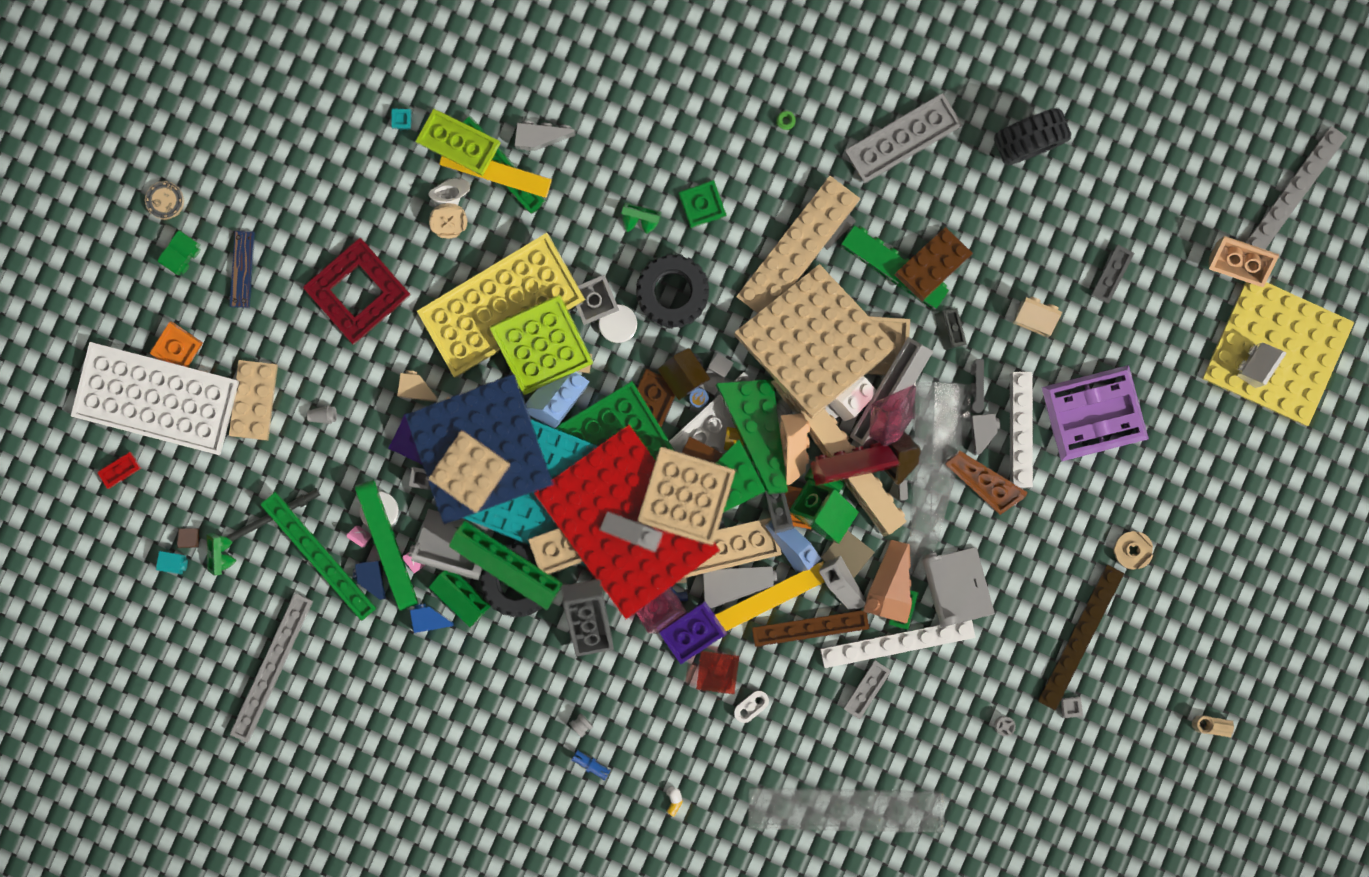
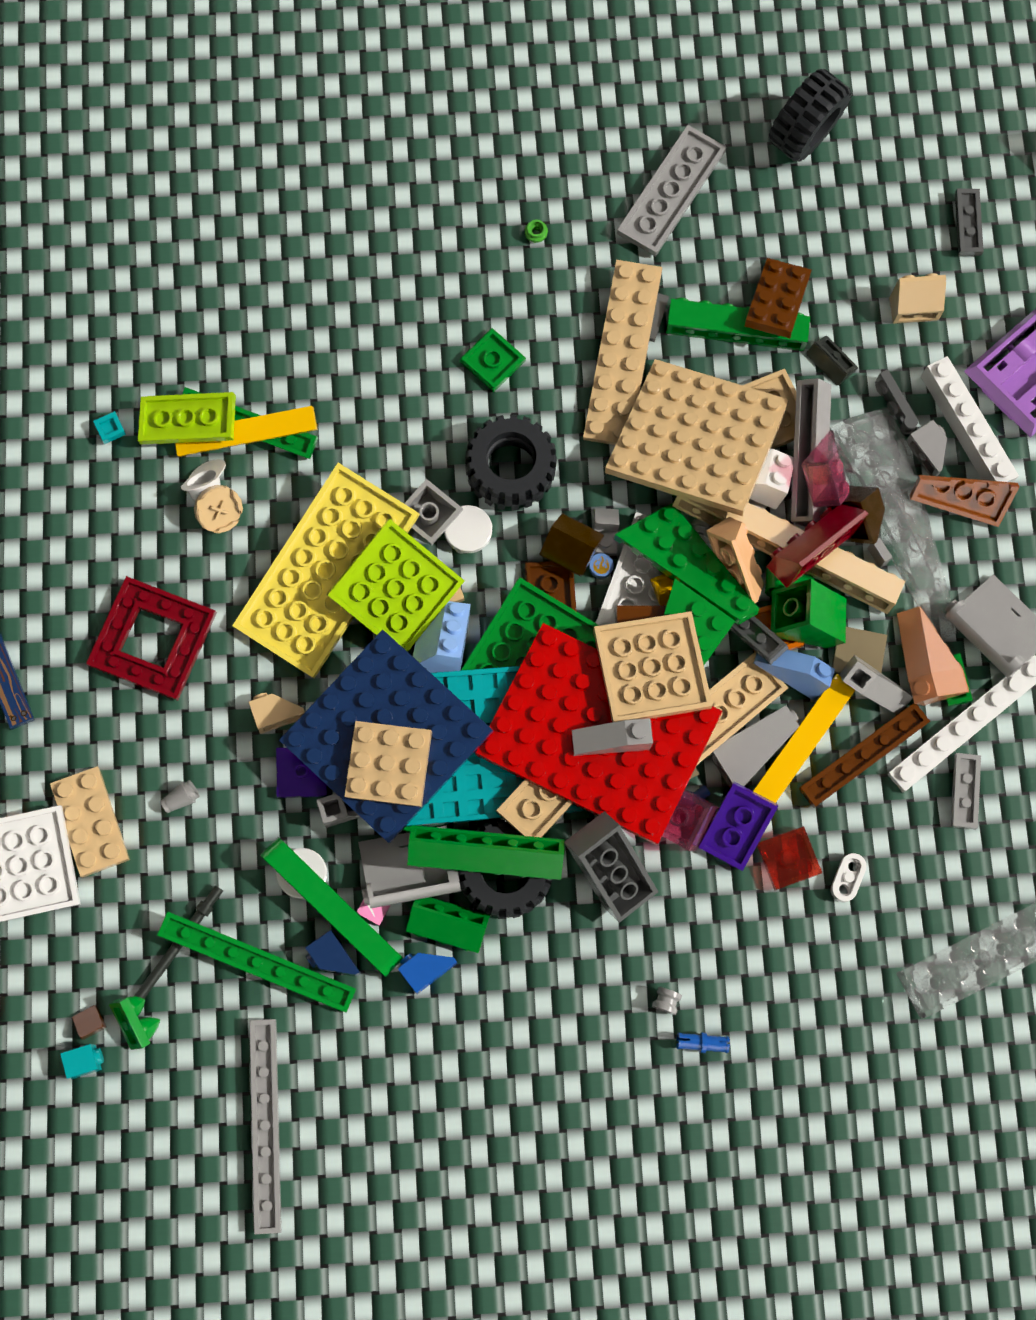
camera: 30 degrees left, 10 degrees down
bright pink slope [347,526,372,547] -> none
light grey slope [515,121,575,151] -> none
green tile [621,202,662,234] -> none
arm [666,786,683,816] -> none

